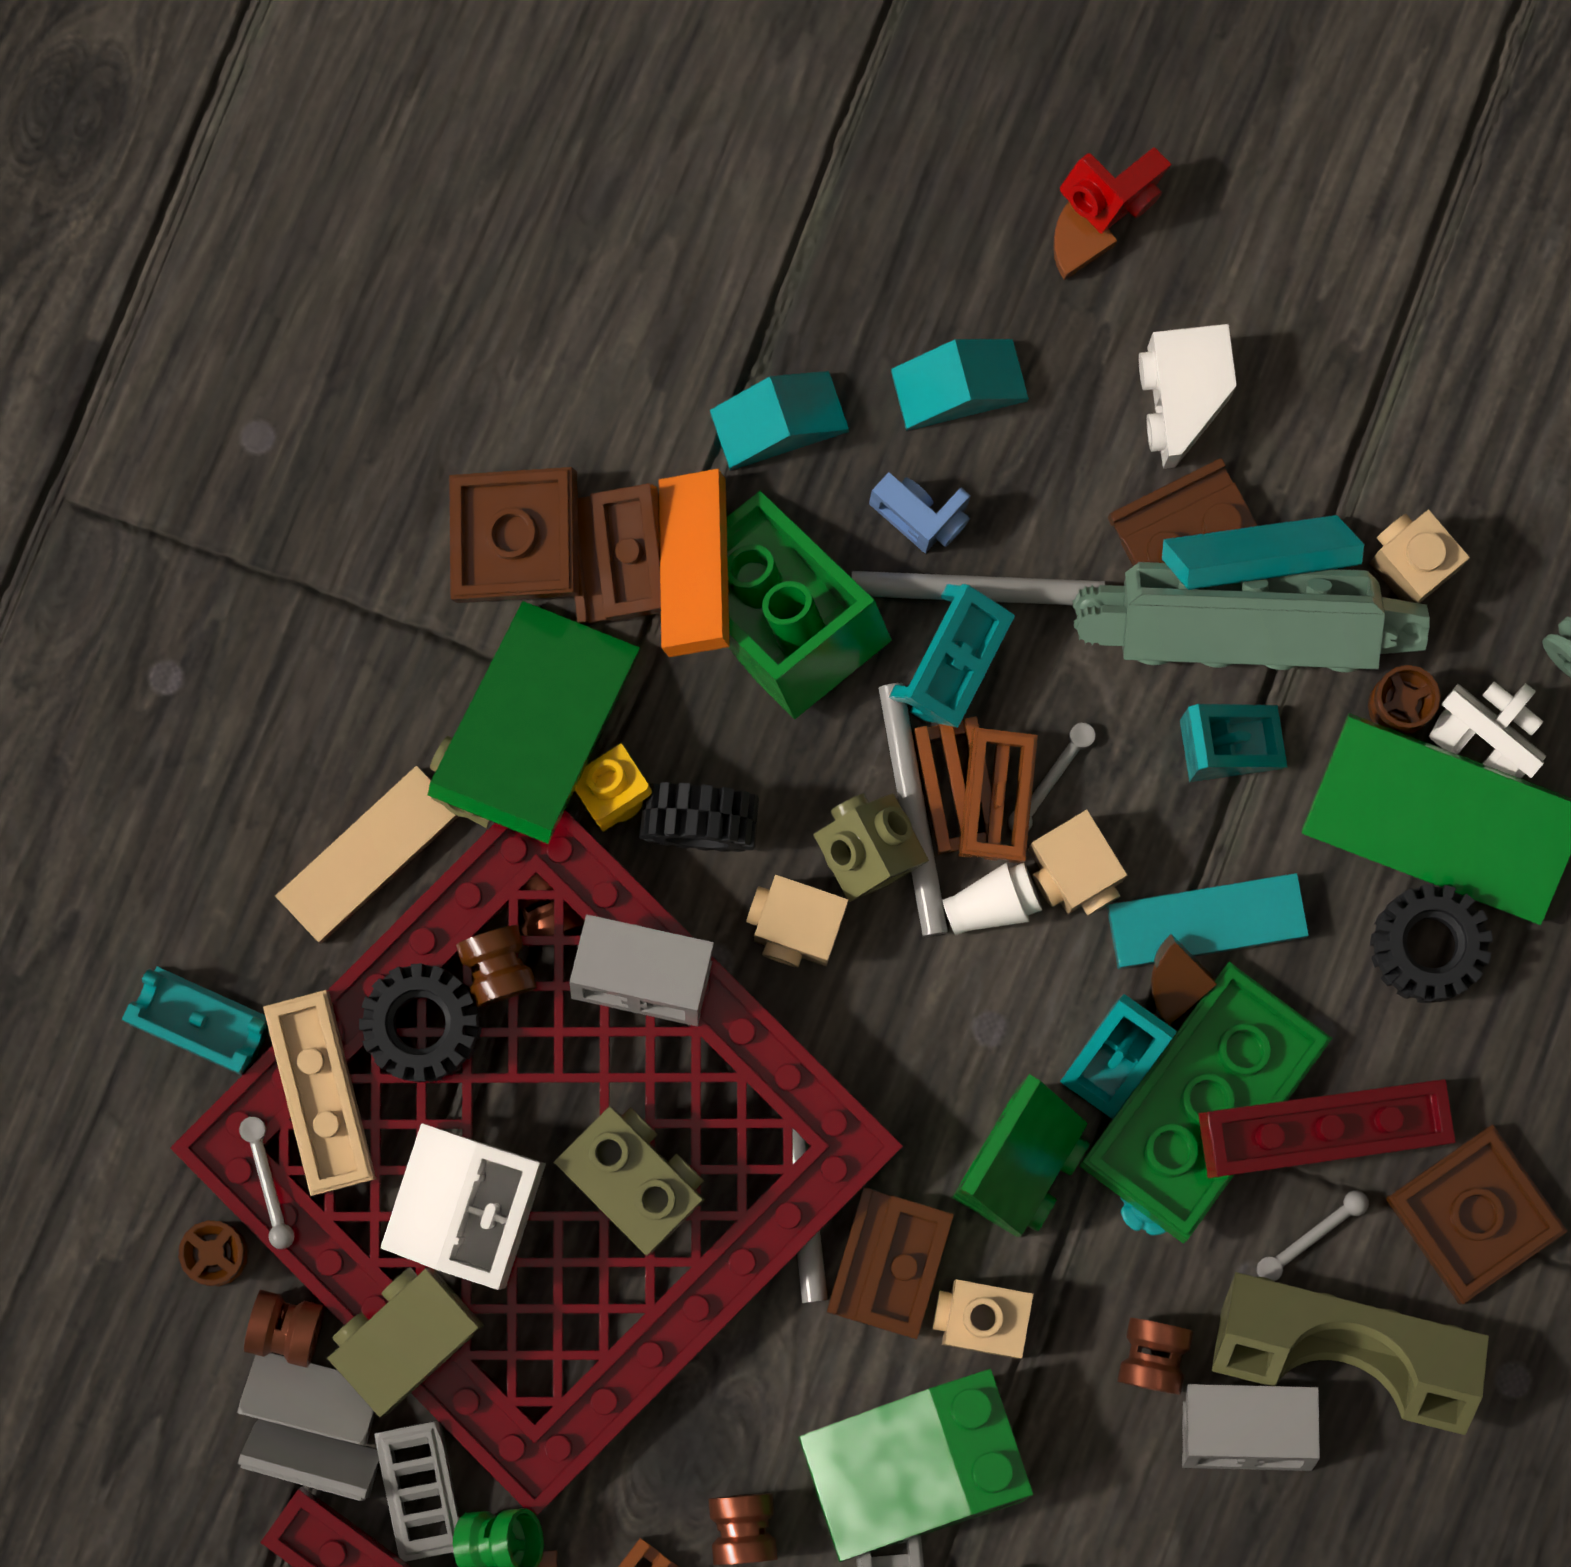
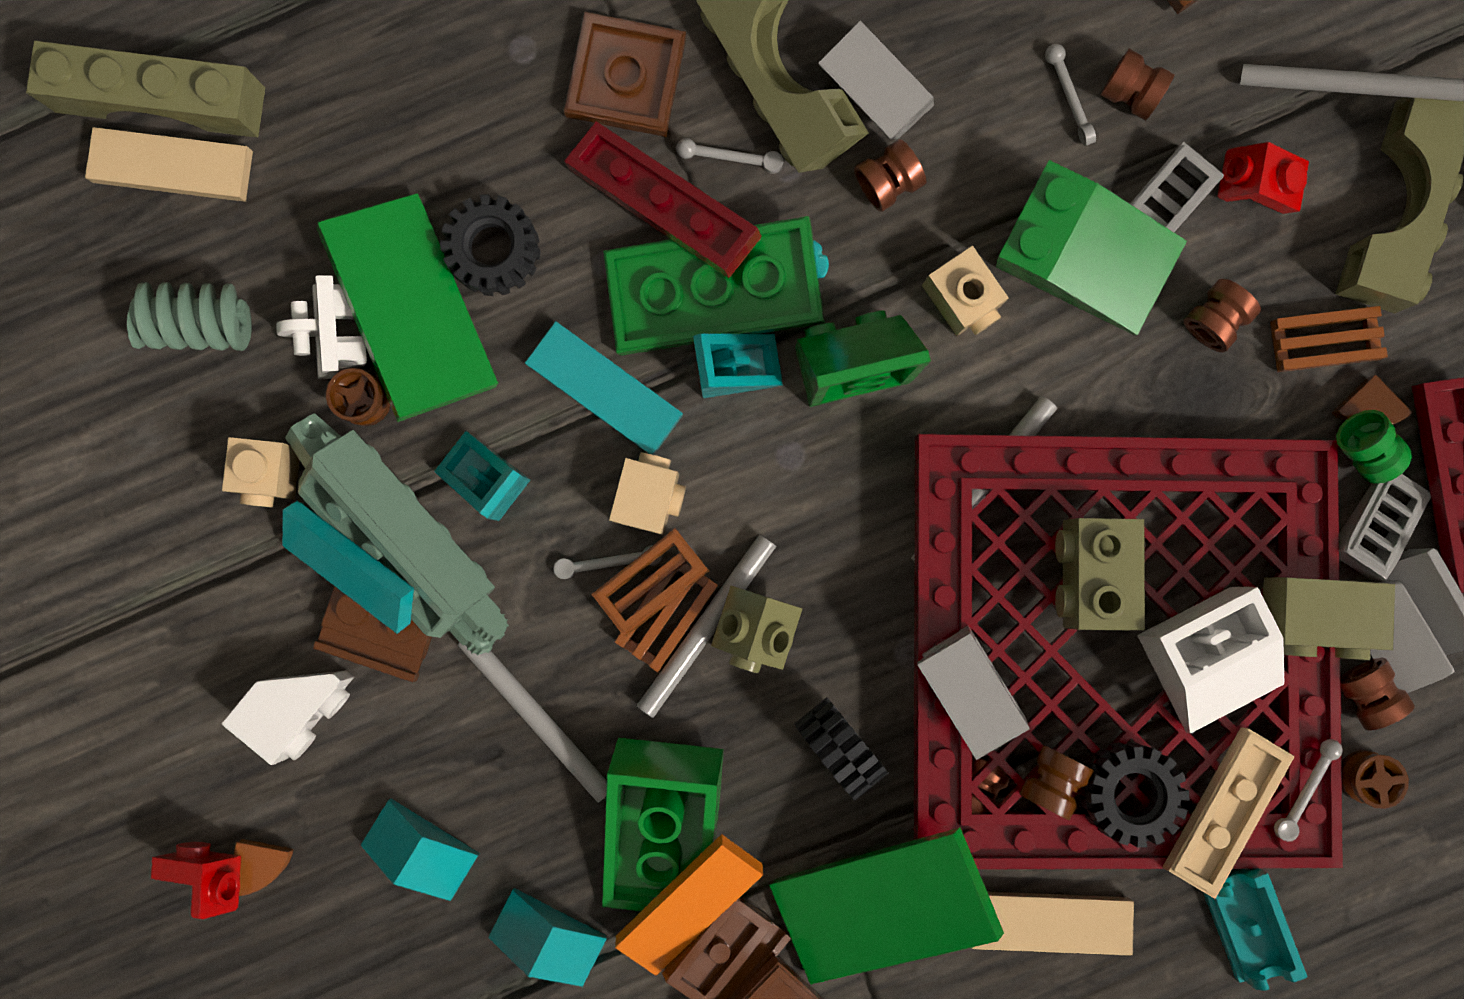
camera: 130 degrees left, 5 degrees up
yellow bracket [575,743,652,832] -> none
tan brick [746,875,849,967] -> none
reddish brown plate [826,1187,954,1340] -> none
medium blue bracket [869,472,971,554] -> none
teal hinge [889,584,1015,728] -> none
white cone [942,862,1042,935] -> none
reddish brown tile [1151,934,1217,1026] -> none

